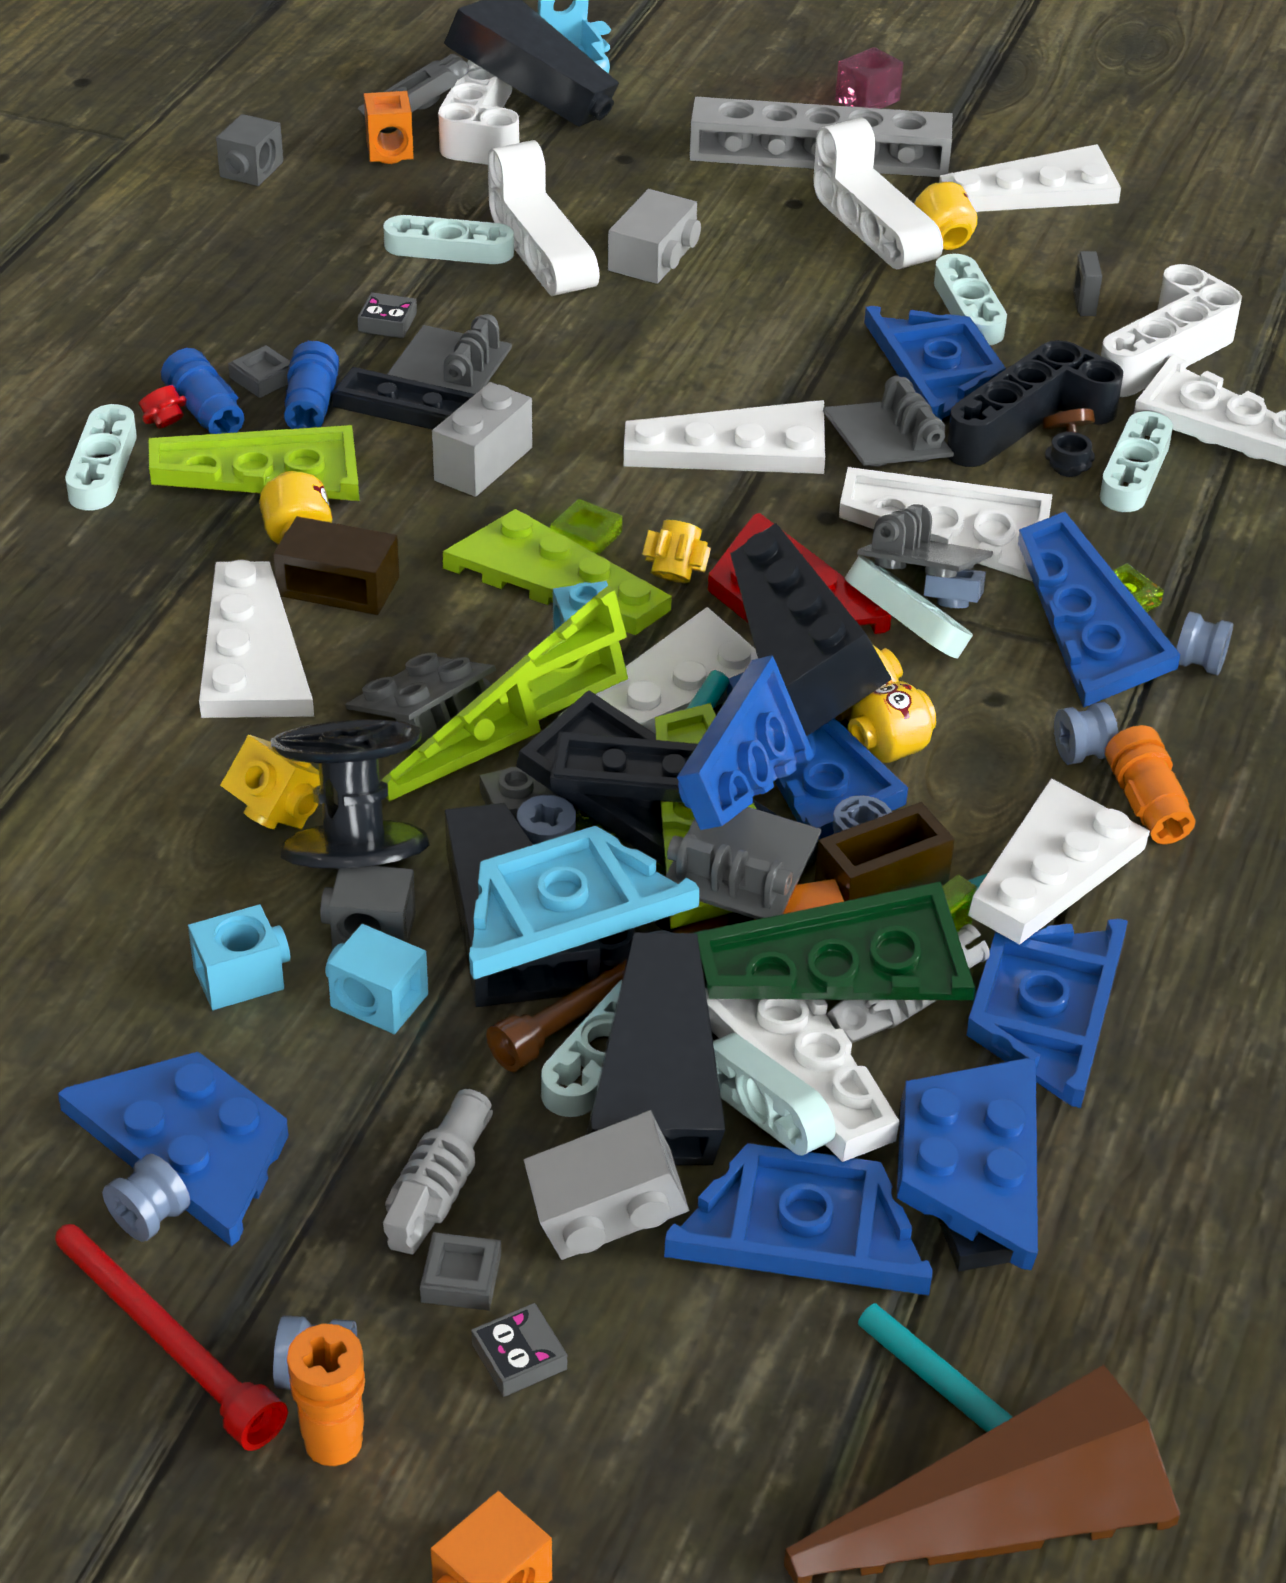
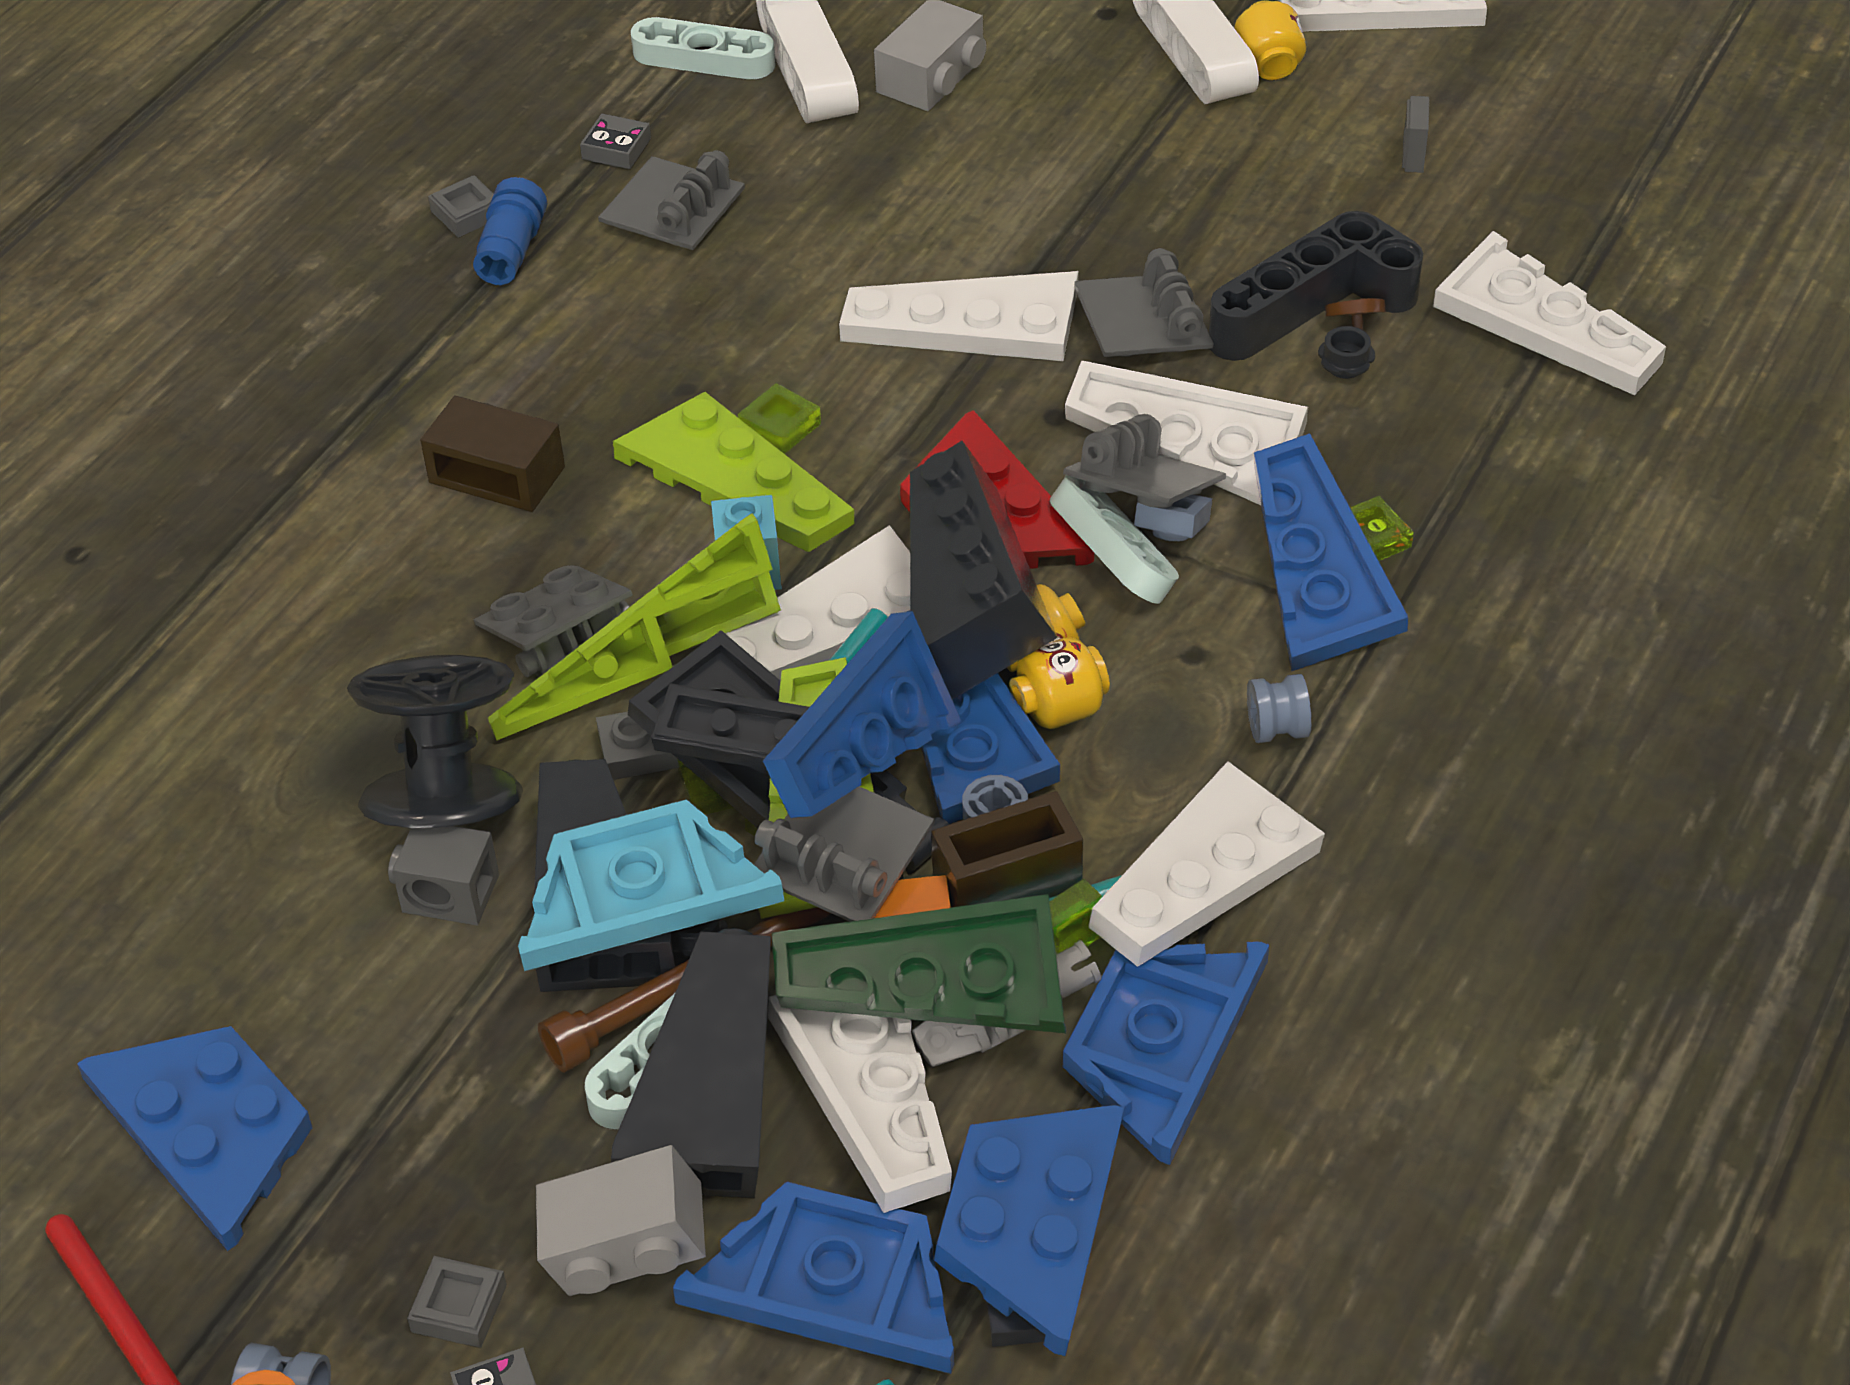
camera: 10 degrees right, 5 degrees up
light aqua beam [65,404,137,511] -> none
sand blue wheel [102,1154,190,1242] -> none
red plate [139,385,187,429] -> none
lime wing [149,425,359,501] -> none
blue axle [161,348,244,434] -> none
medium azure brick [188,904,290,1011] -> none
white wing [199,560,314,718] -> none
yellow brick [220,735,320,829] -> none
yellow head [259,471,333,545] -> none
medium azure brick [325,924,428,1035] -> none
black tile [332,367,475,430] -> none
light grey hinge [383,1089,493,1255] -> none
light grey piece [432,382,532,497] -> none
sand blue wheel [517,795,576,845] -> none
yellow gear [642,520,711,583] -> none
light aqua beam [713,1033,836,1156] -> none
blue wing [864,306,1006,420] -> none
light aqua beam [934,254,1007,345] -> none
light aqua beam [1100,411,1173,512] -> none
white beam [1101,264,1242,397] -> none
orange axle [1105,725,1196,844] -> none
sand blue wheel [1176,611,1233,676] -> none

